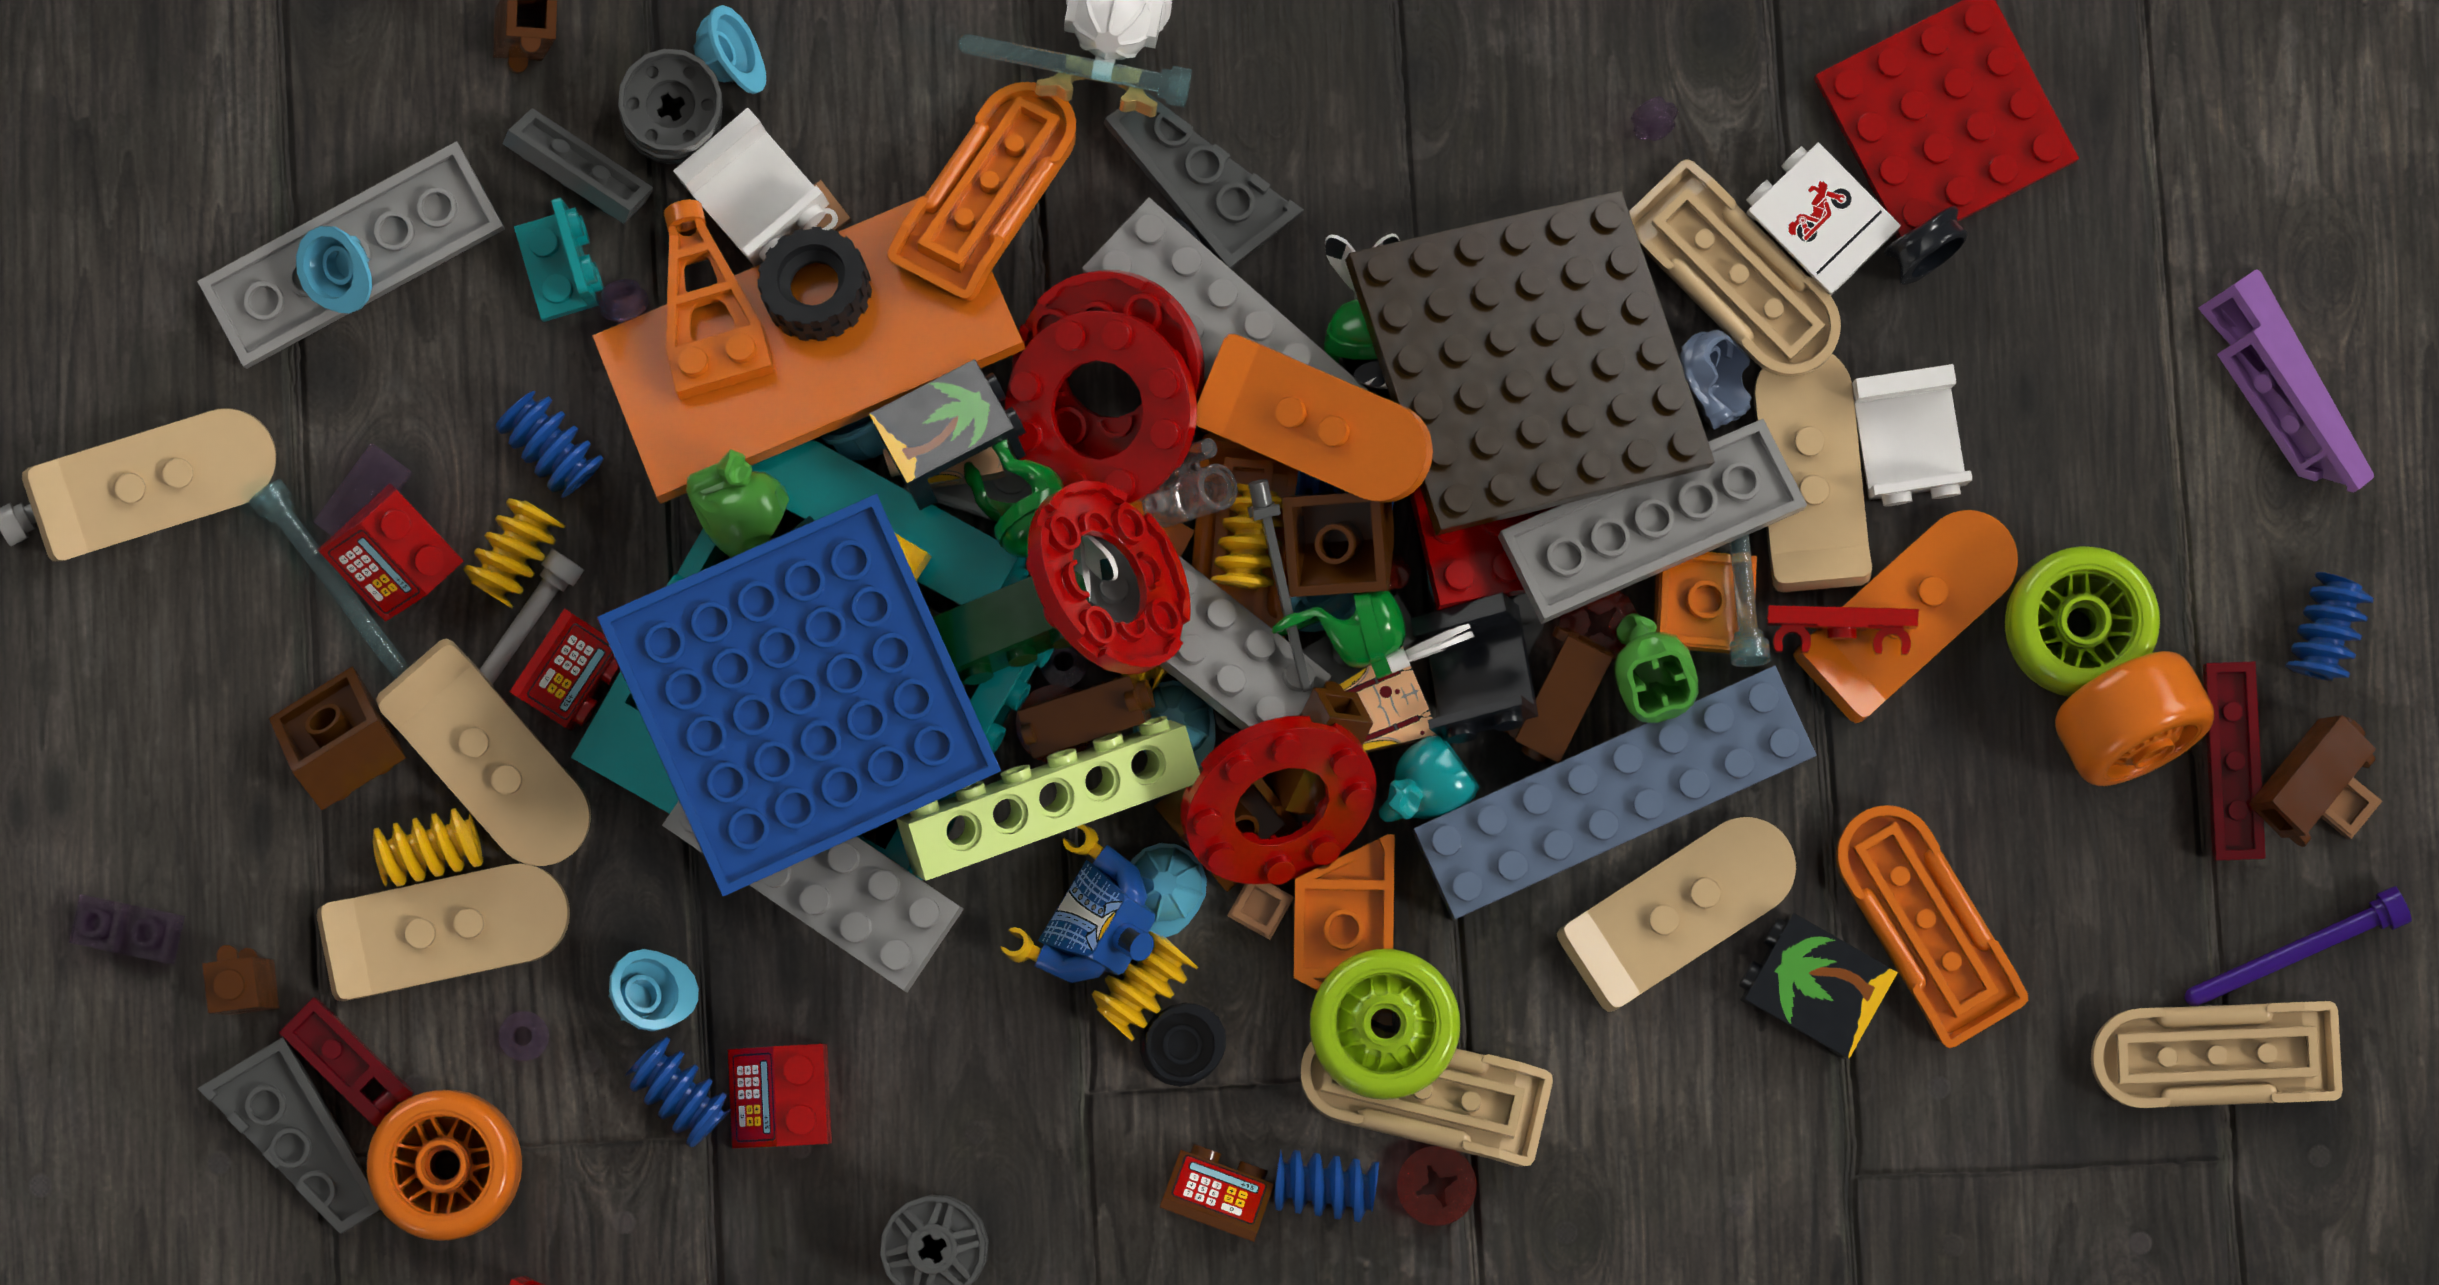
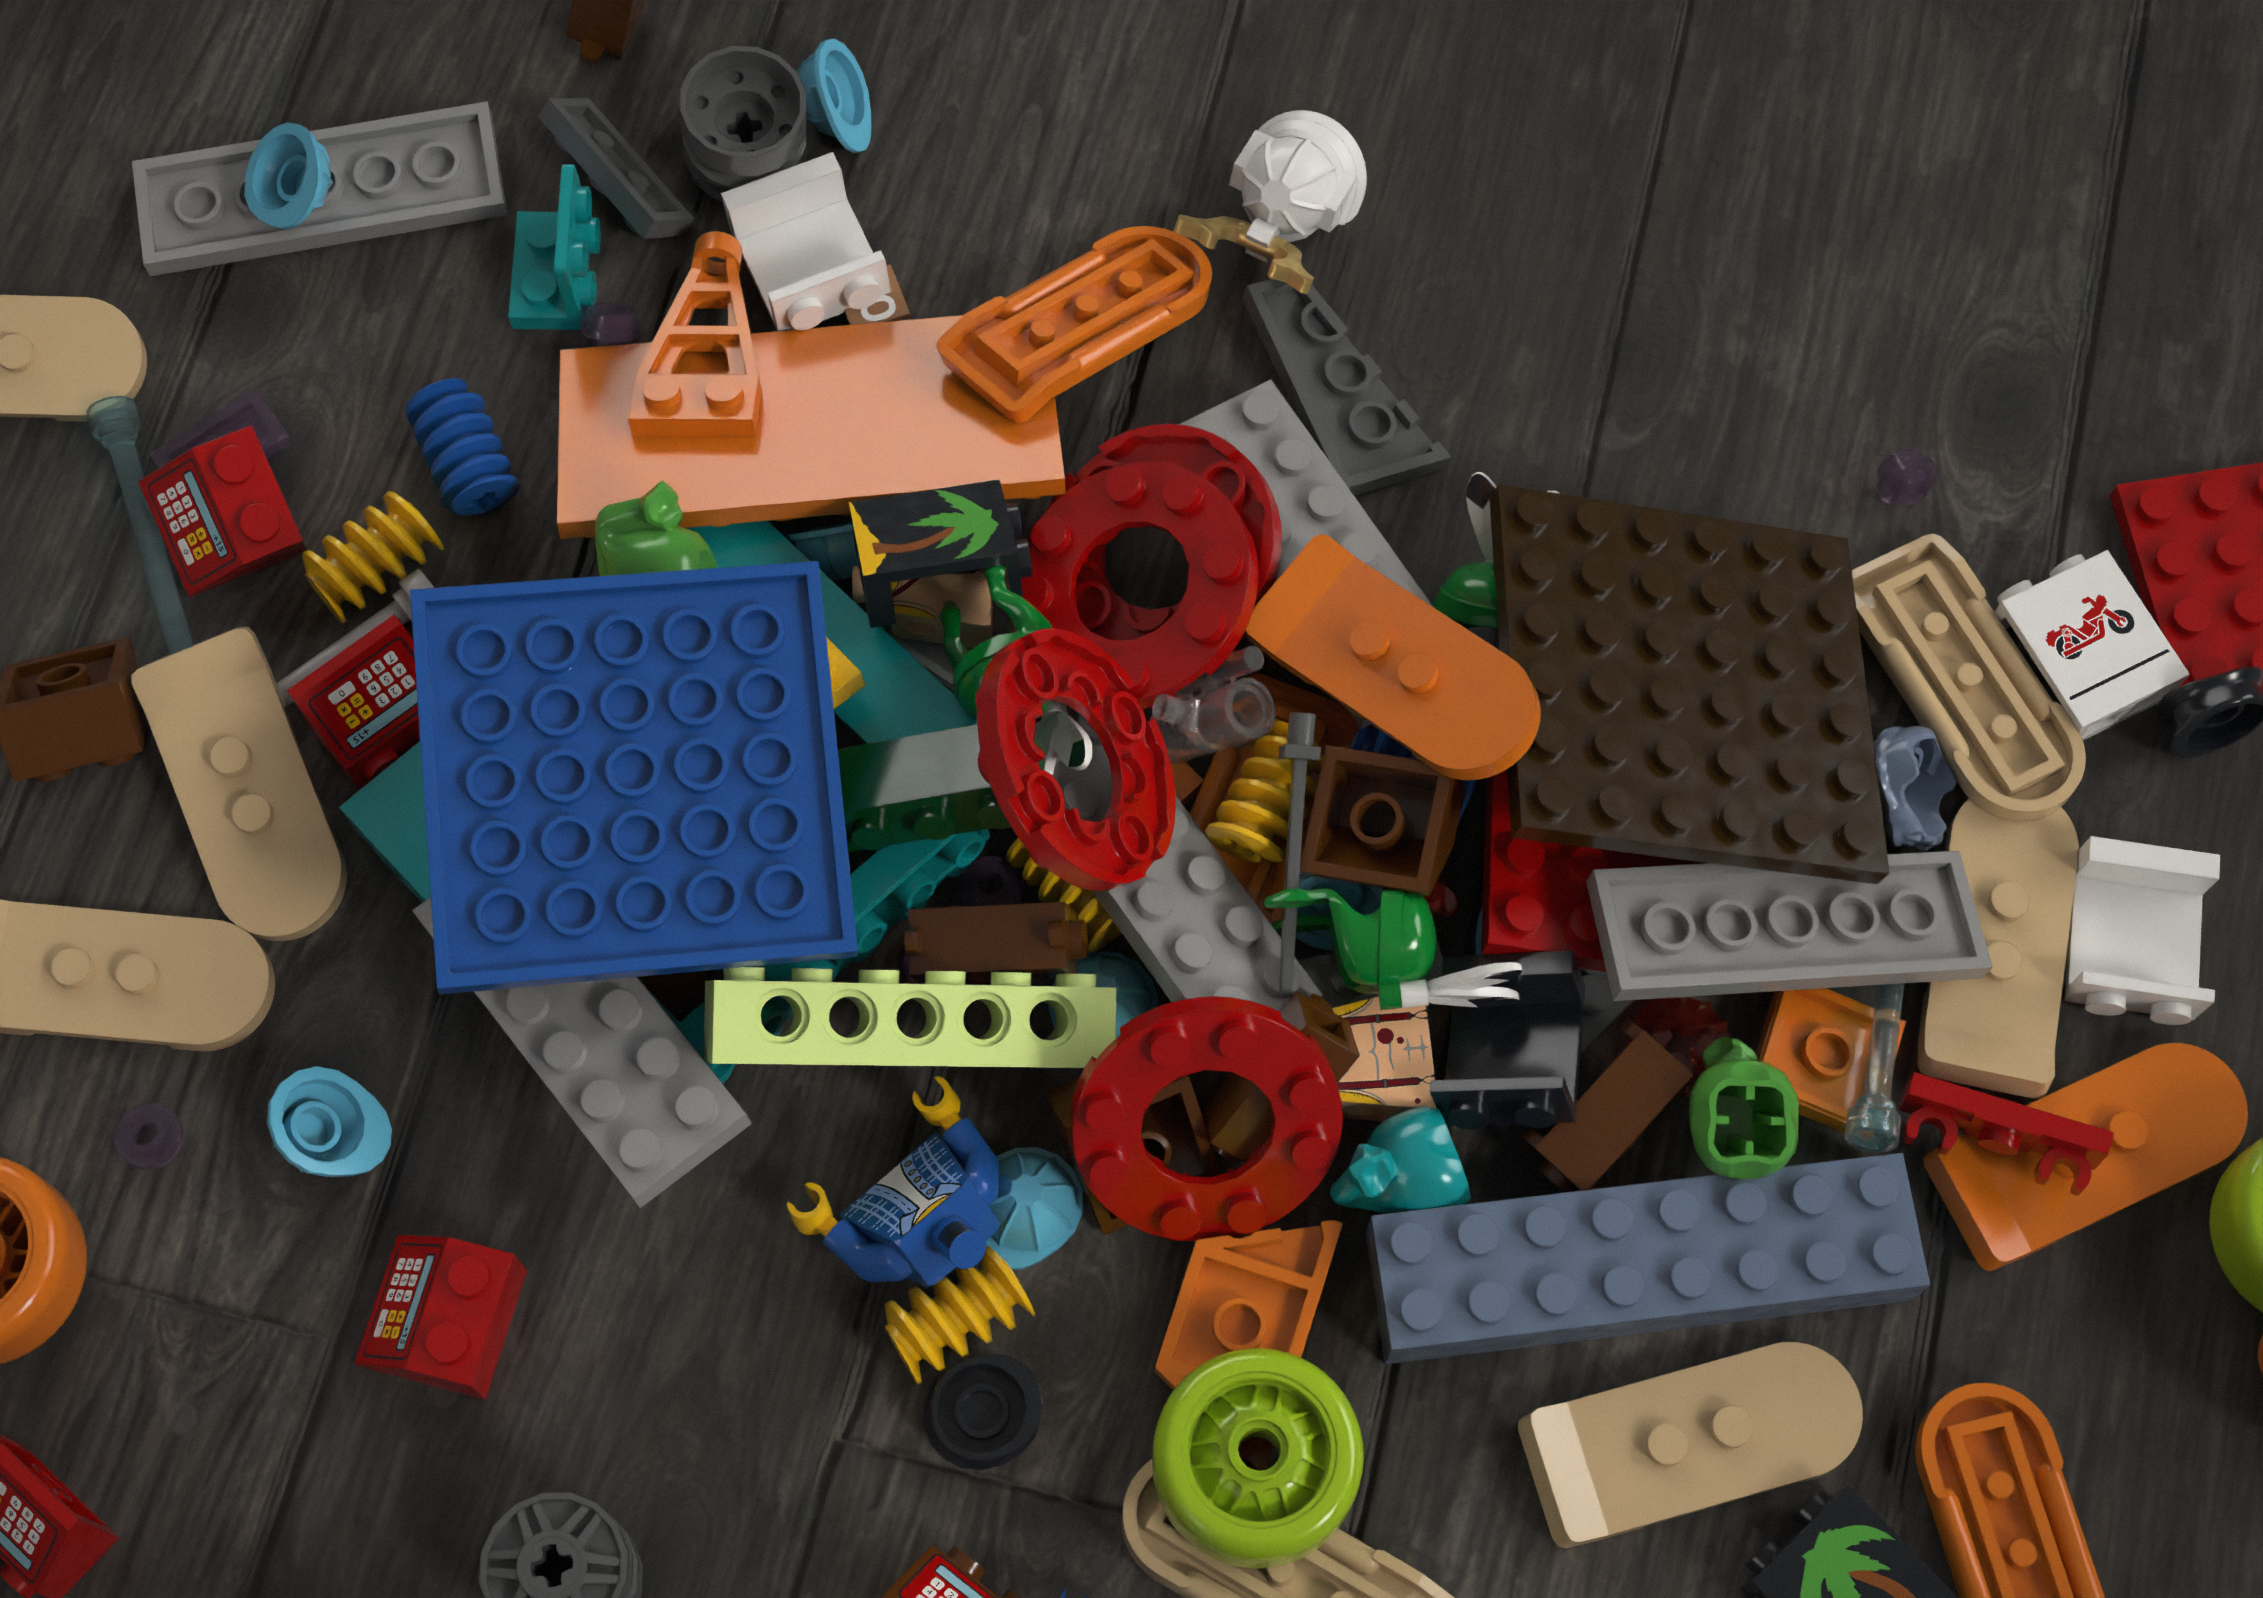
camera: 15 degrees right, 15 degrees down
yellow piece [373,808,483,886] -> none
blue piece [625,1036,731,1147] -> none
black tyre [757,227,872,341] -> none
clear light blue piece [958,34,1193,108] -> none
medium nougat tile [1227,884,1294,940] -> none

